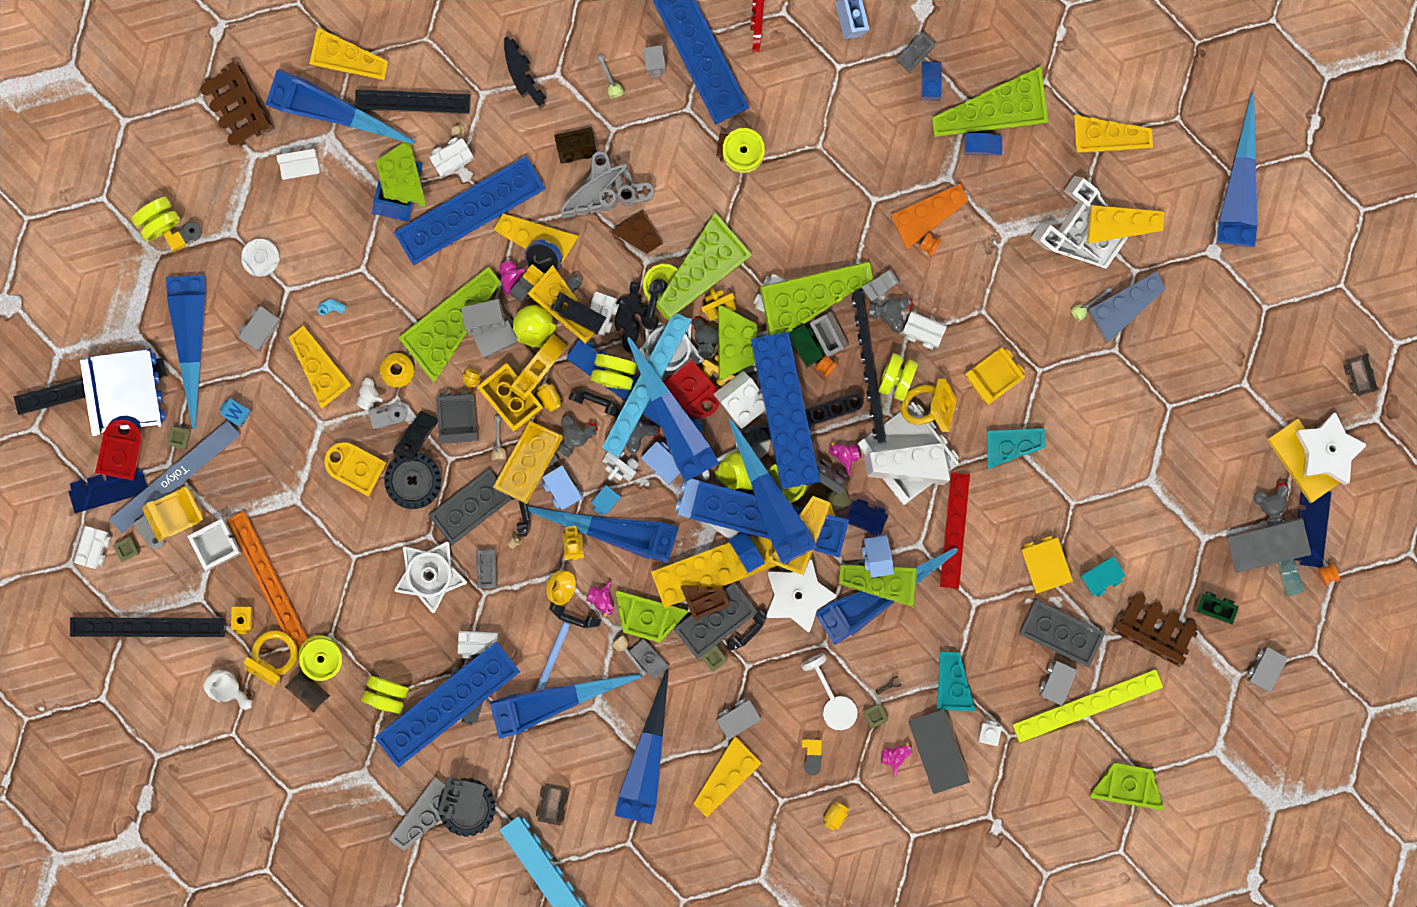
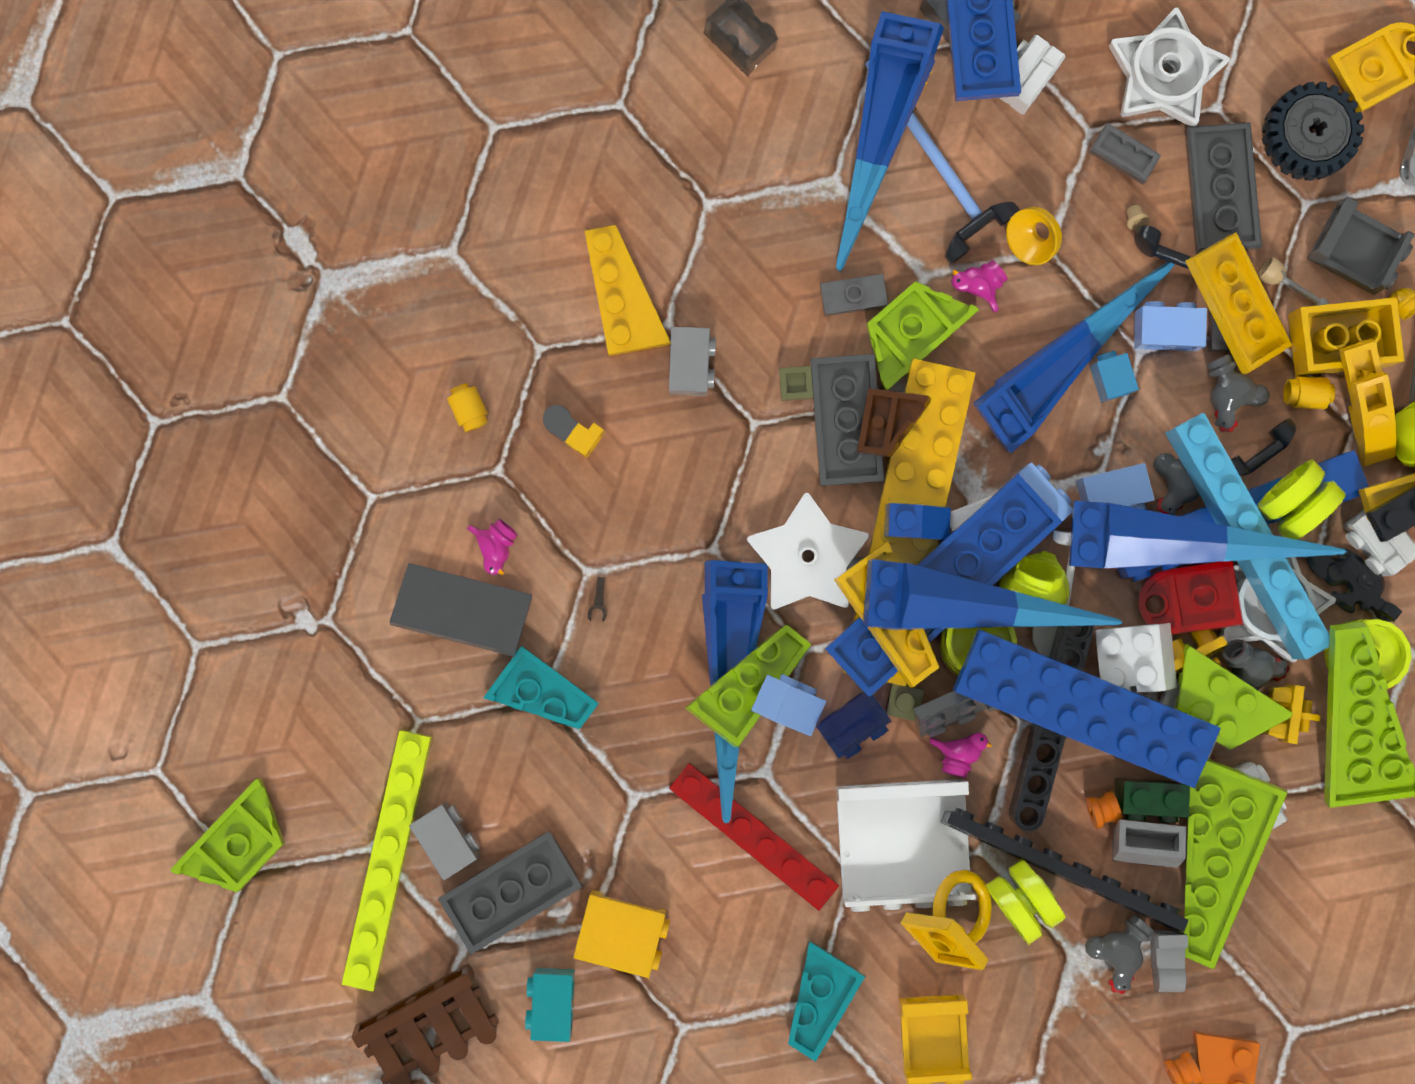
camera: 125 degrees right, 0 degrees up
black plate [393,411,438,462] -> none
yellow hips [563,526,584,560] -> none
white hips [602,452,638,482] -> none
hinge [611,635,647,676] -> none
blue plate [614,669,669,825] -> none
black bar [641,278,667,330] -> none
black bar [726,608,767,651] -> none
white piece [800,653,857,730] -> none
olive plate [862,703,888,729] -> none
white wedge [864,443,950,485] -> none
white brick [902,311,947,350] -> none
white brick [977,720,1002,746] -> none

